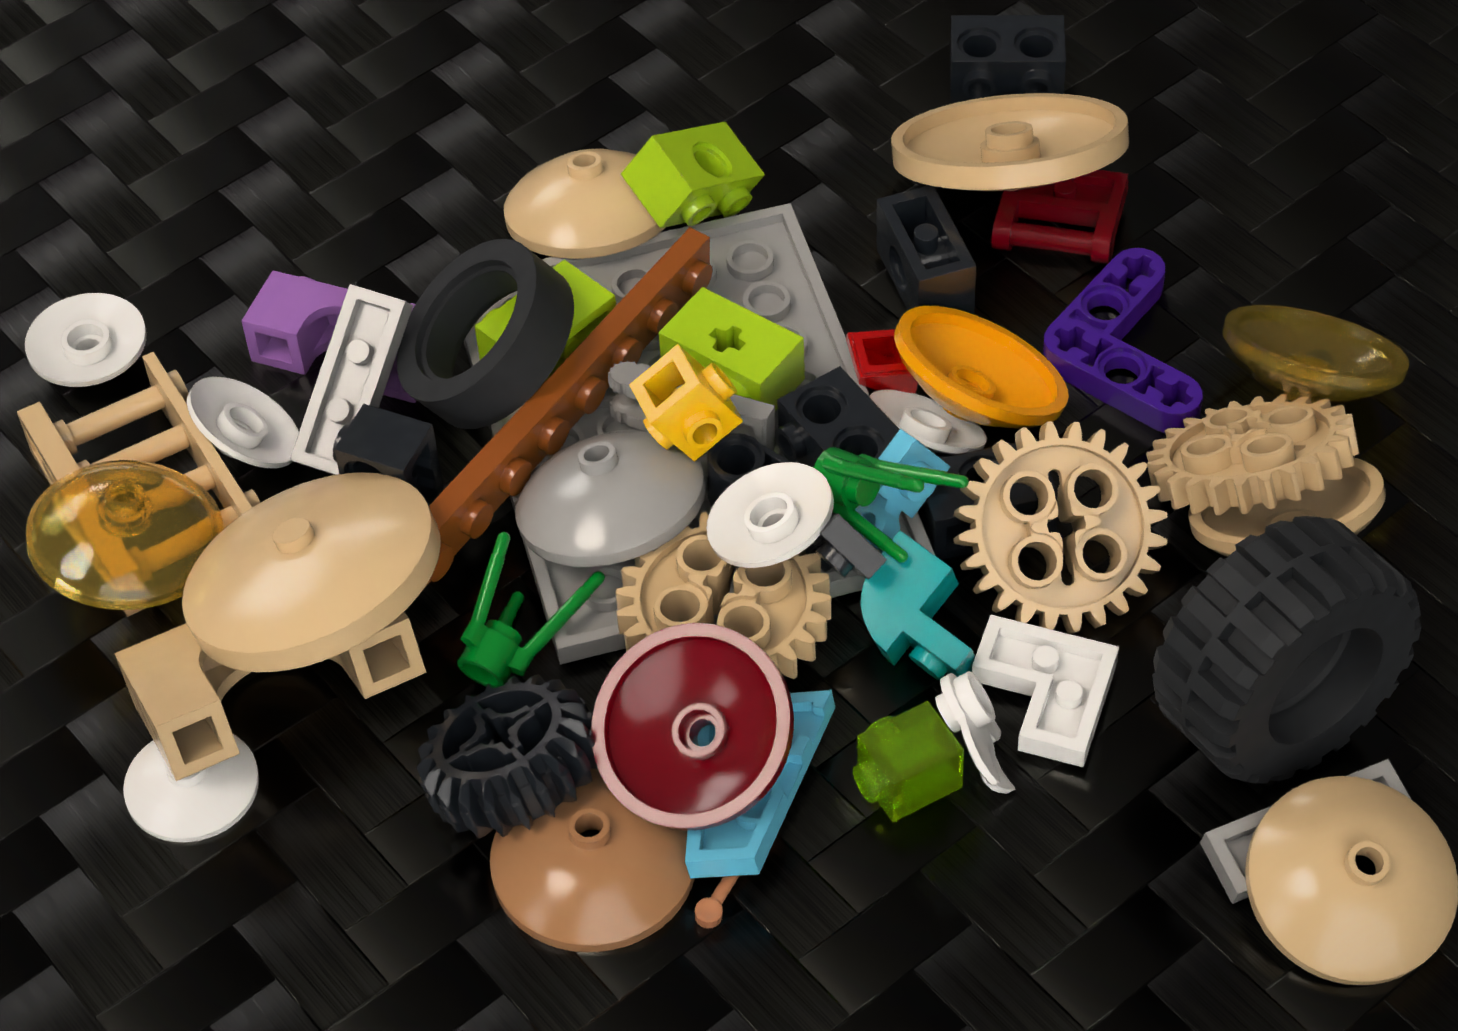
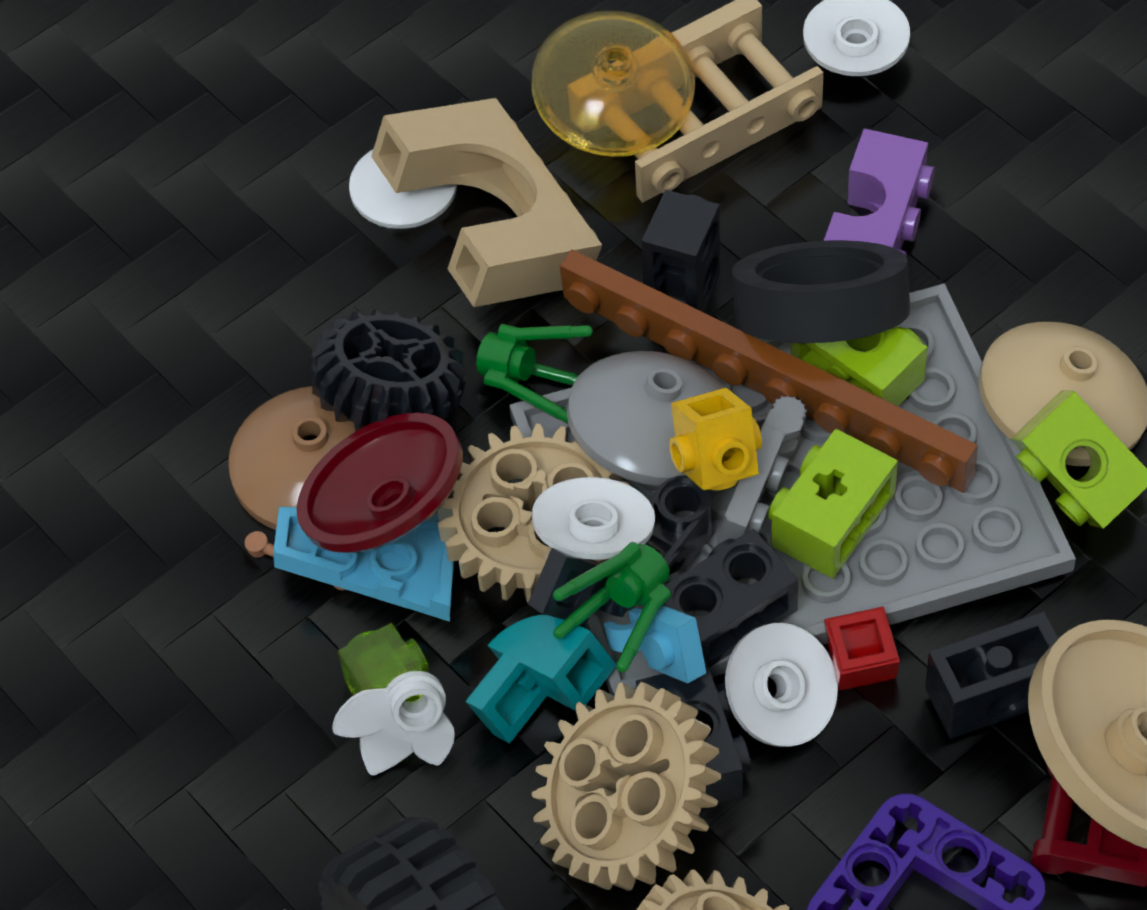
camera: 90 degrees right, 5 degrees up
tan dish [182,472,441,672] -> none
white dish [187,377,299,468] -> none
plate [290,284,413,475] -> none
light orange dish [894,306,1069,429] -> none
white plate [972,615,1119,767] -> none

